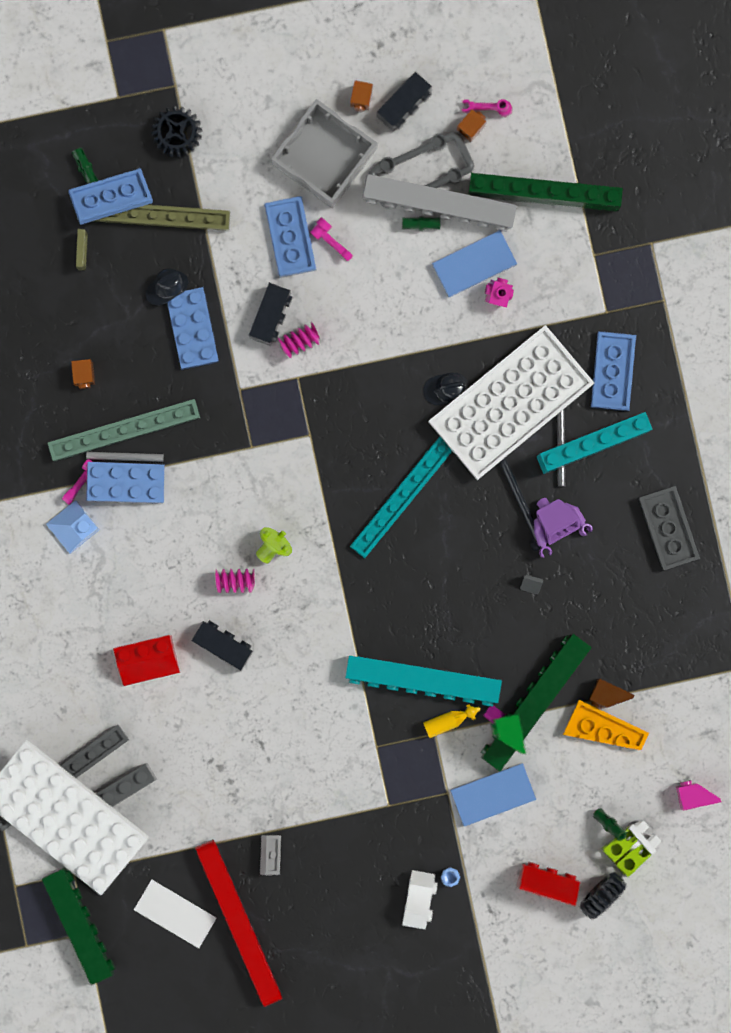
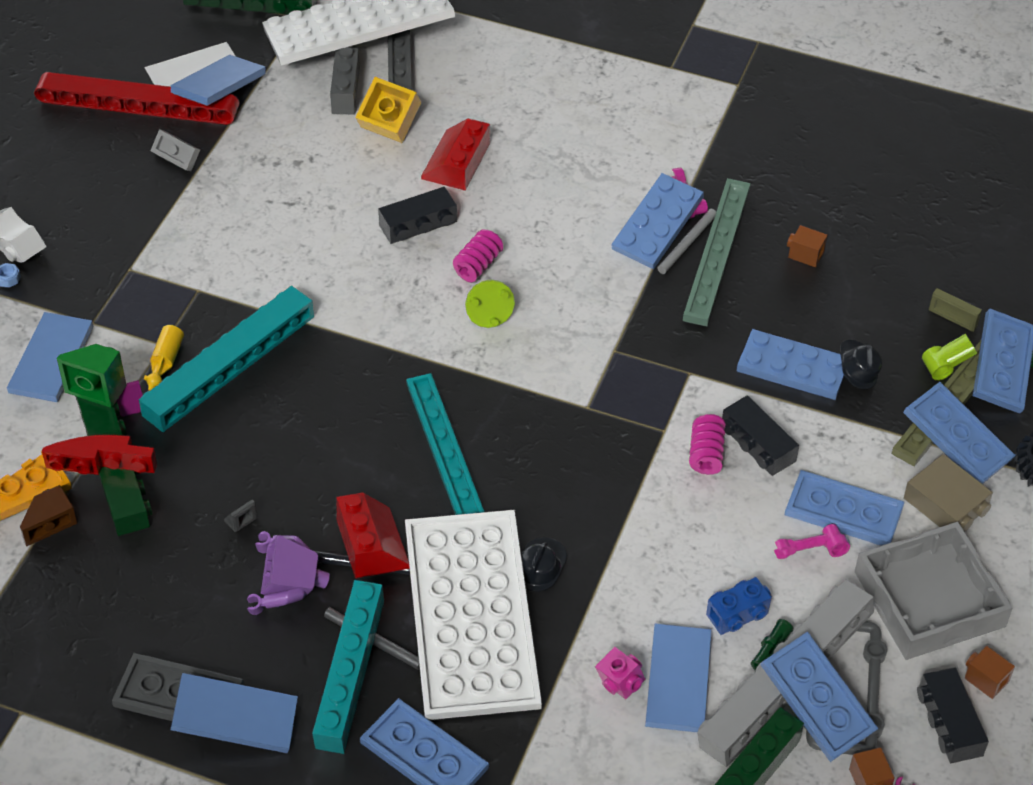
camera: 125 degrees right, 35 degrees down
light blue slope [46,500,100,554] -> none
none -> red slope [42,435,157,475]
none -> medium blue tile [170,673,298,753]
none -> medium blue tile [171,54,265,106]
none -> red slope [336,493,410,578]
none -> yellow brick [355,77,421,143]
none -> blue brick [706,577,772,635]
none -> medium blue tile [760,632,878,762]
none -> medium blue tile [903,382,1015,484]
none -> dark tan brick [904,454,993,532]
none -> lime piece [922,334,977,380]

